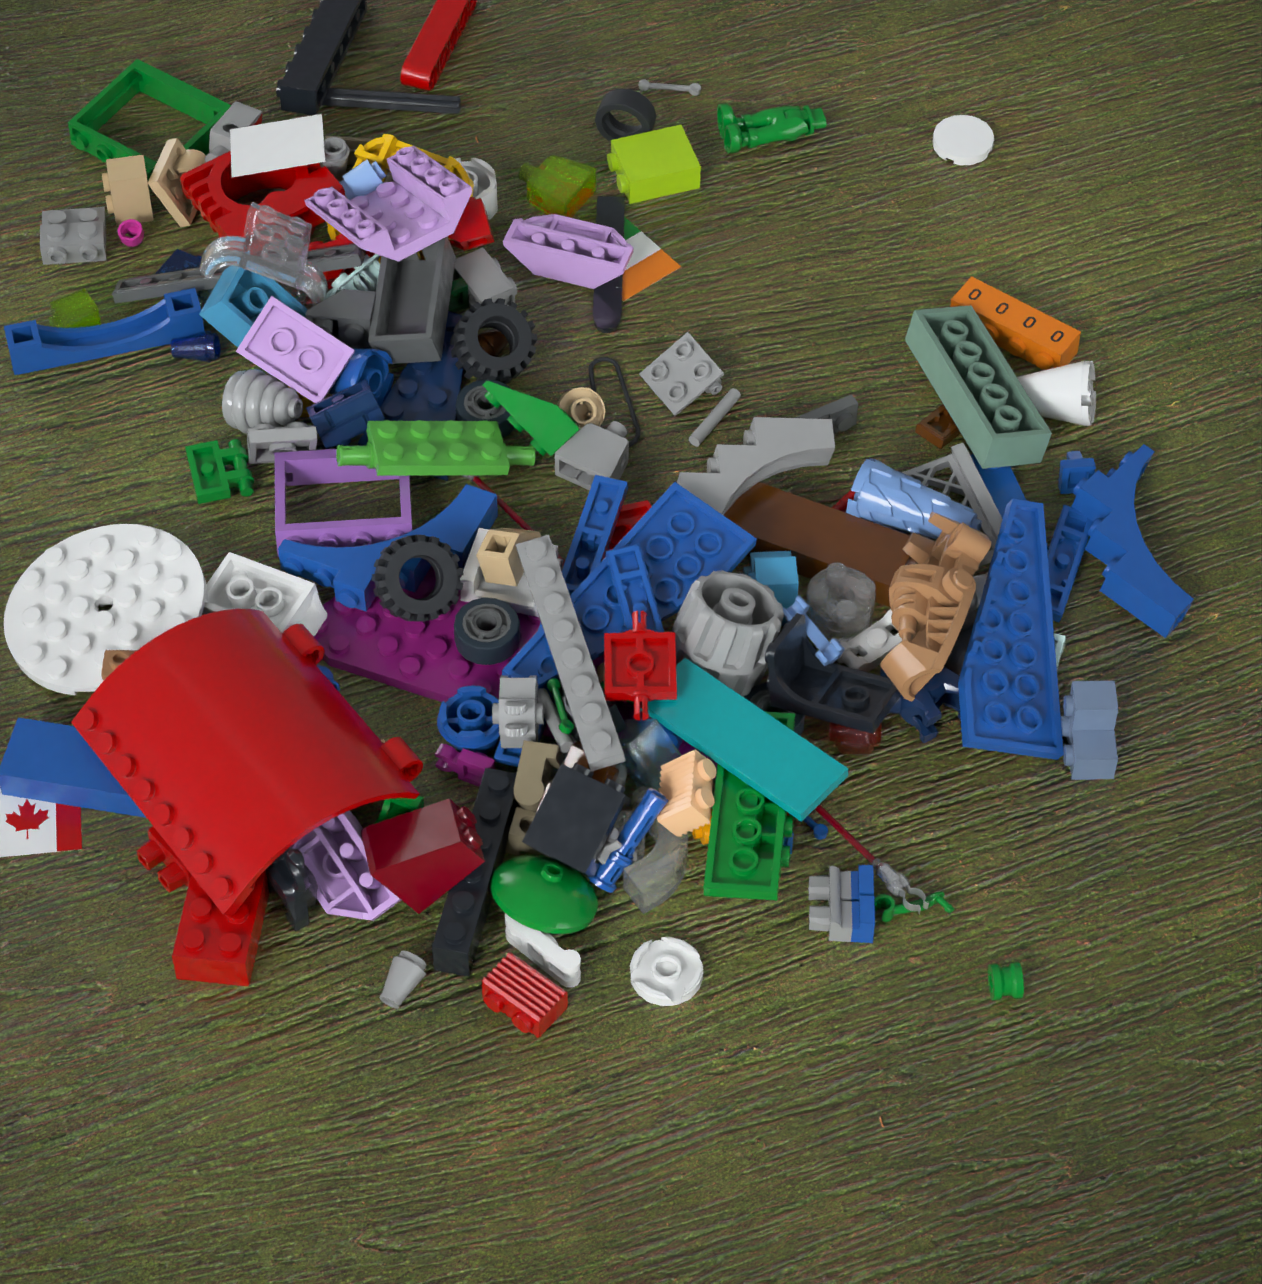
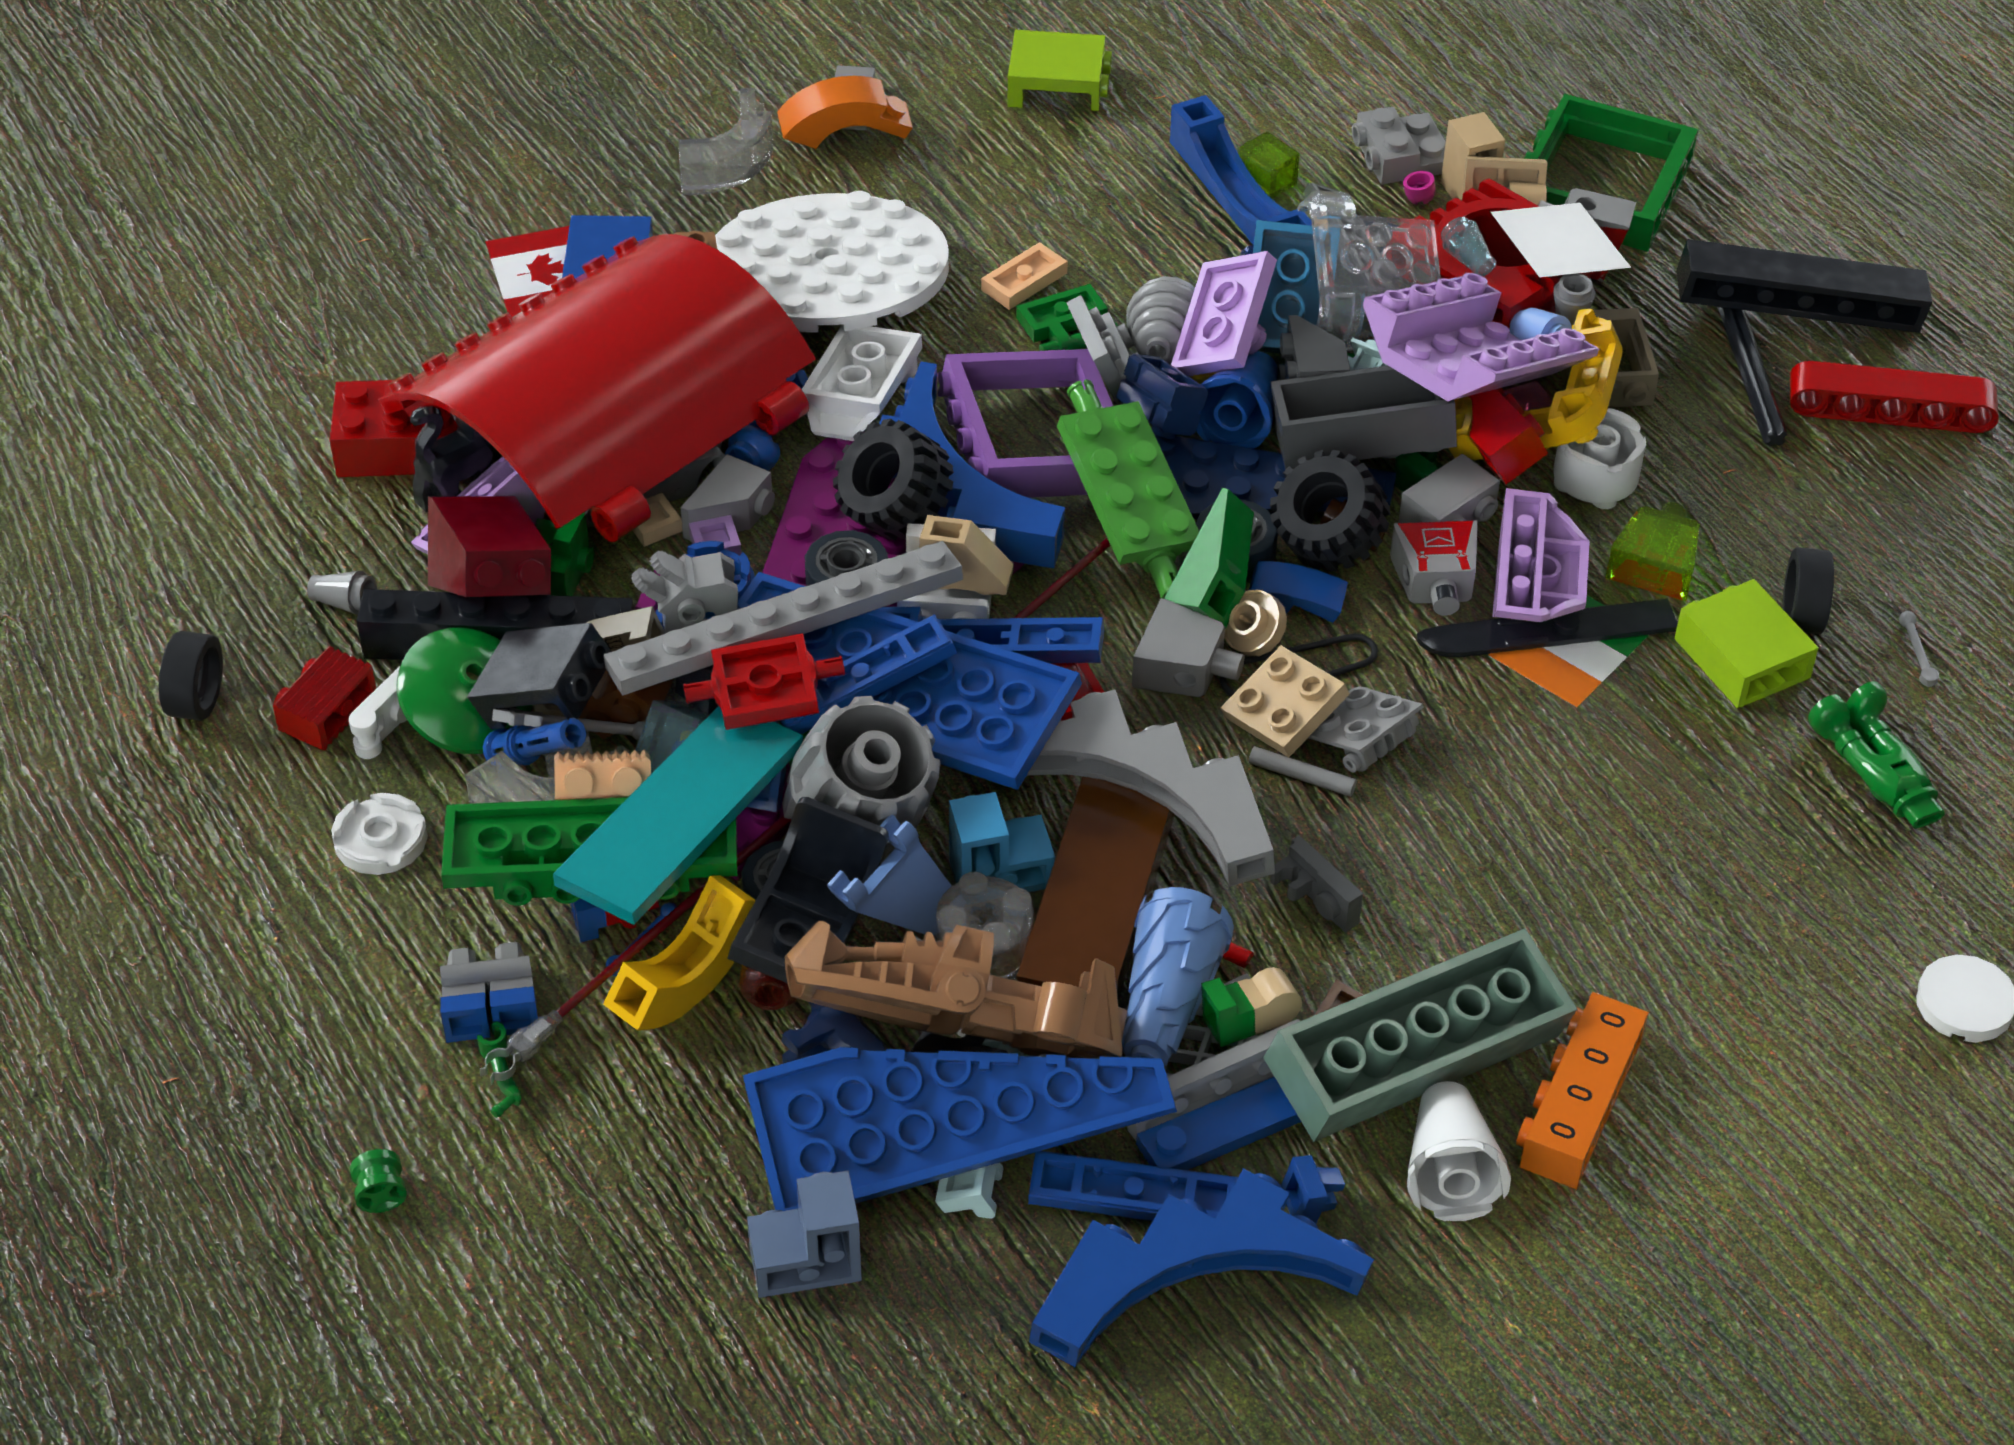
camera: 80 degrees right, 5 degrees down
none -> black tyre [158,631,223,721]
none -> yellow arch [603,875,756,1031]
none -> light grey slope [681,454,775,541]
none -> lavender plate [689,515,742,556]
none -> light nougat plate [981,242,1068,310]
none -> leg [1201,967,1302,1047]
none -> tan plate [1220,645,1350,758]
none -> blue slope [1249,561,1348,623]
none -> light grey torso [1390,520,1478,616]
none -> clear light blue cone [1440,217,1496,276]

